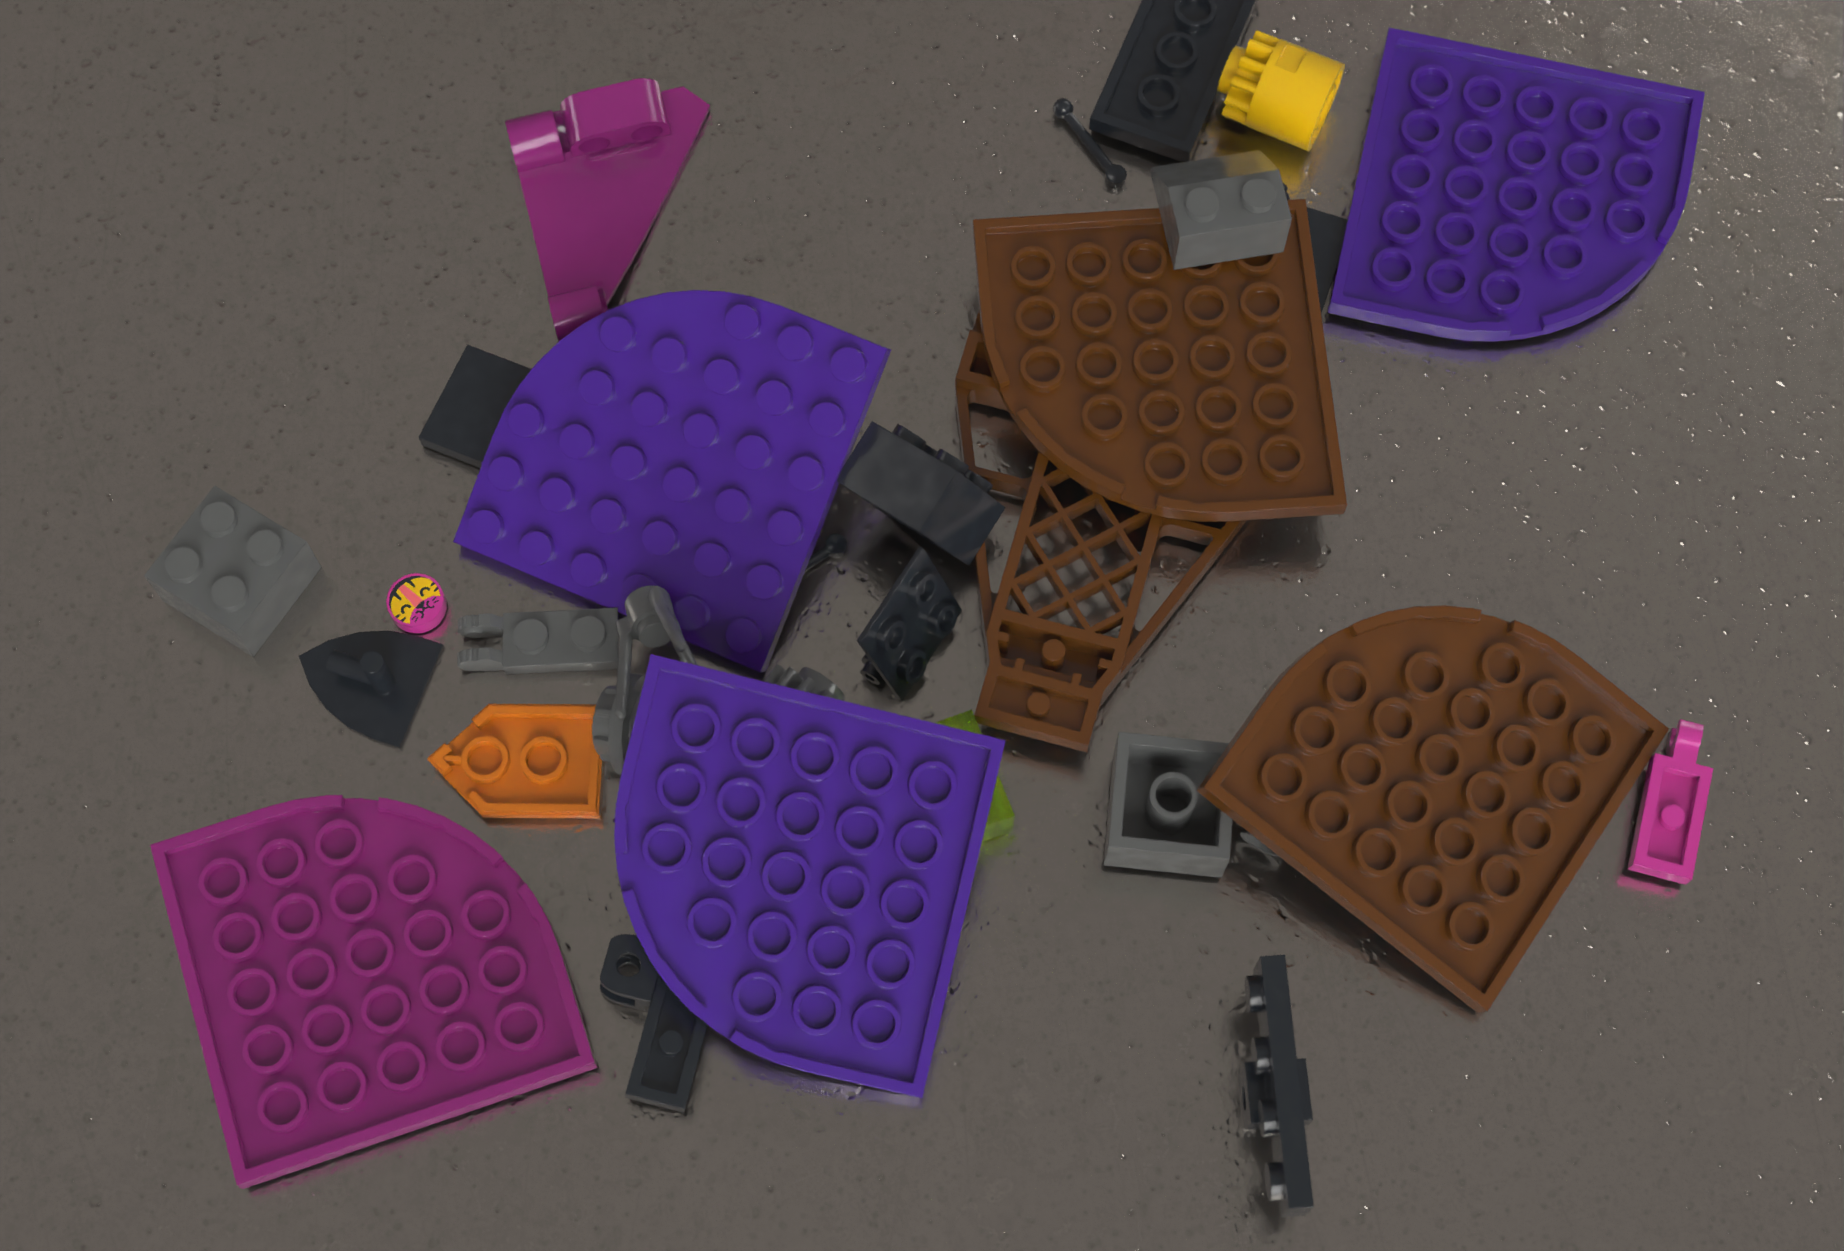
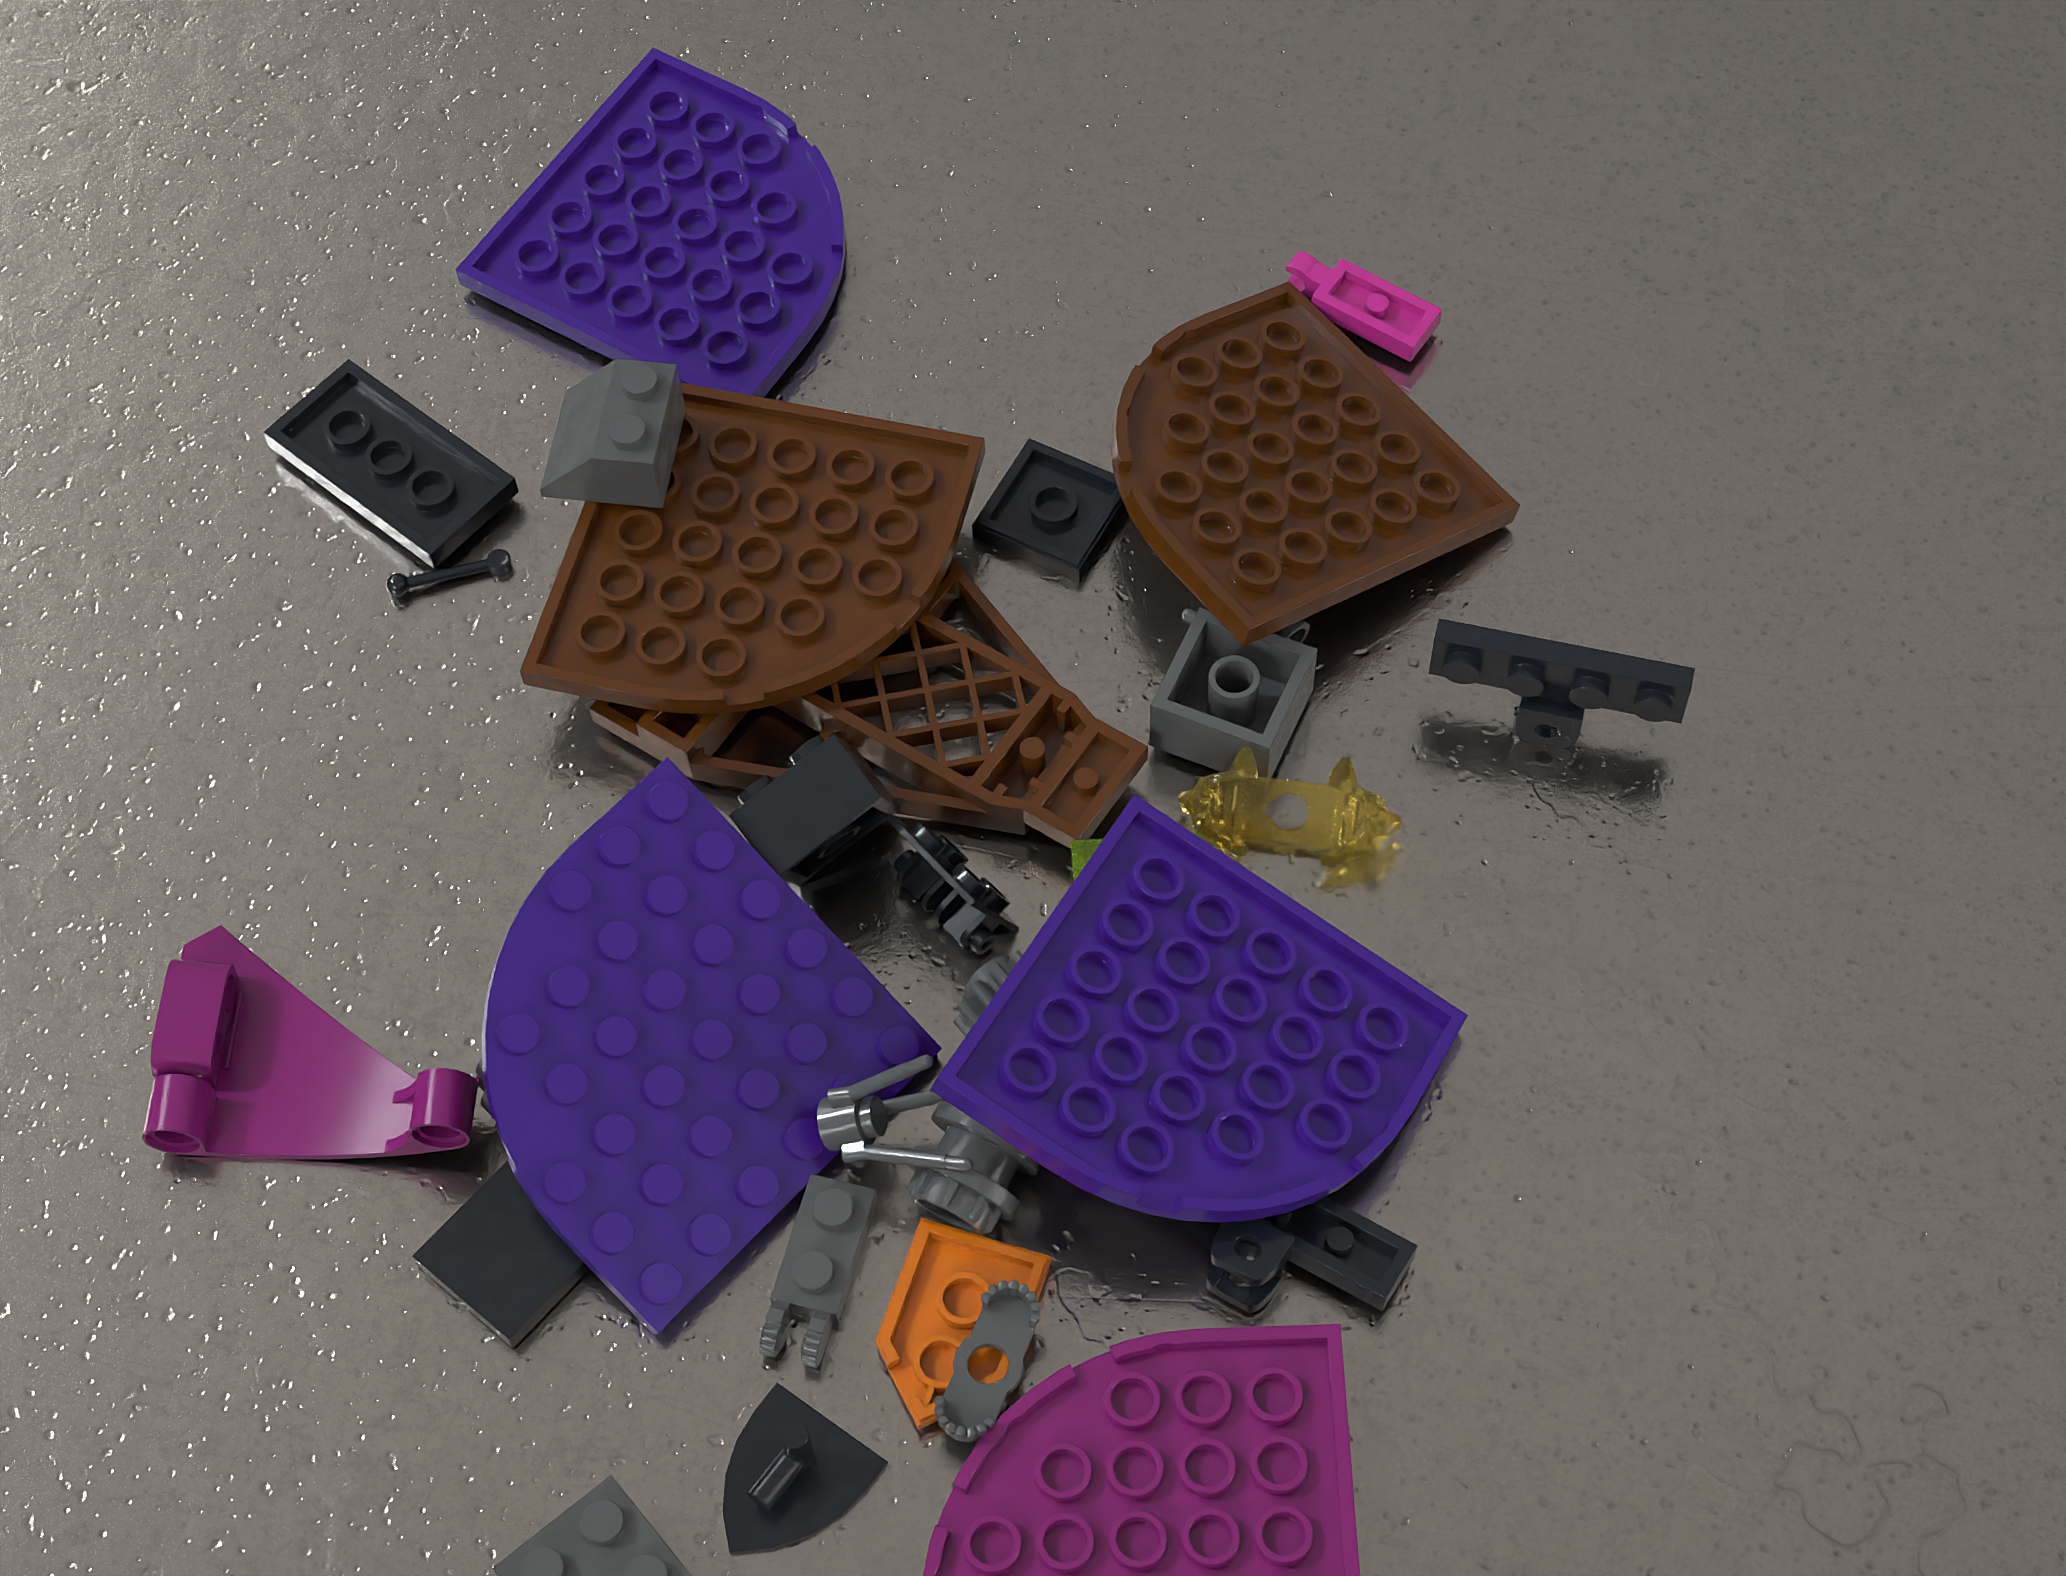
camera: 70 degrees left, 10 degrees down
tile [386,573,447,634] -> none
yellow gear [1217,30,1345,151] -> none
none -> dark grey piece [934,1280,1040,1442]
none -> black tile [972,438,1126,582]
none -> clear yellow piece [1177,746,1403,869]

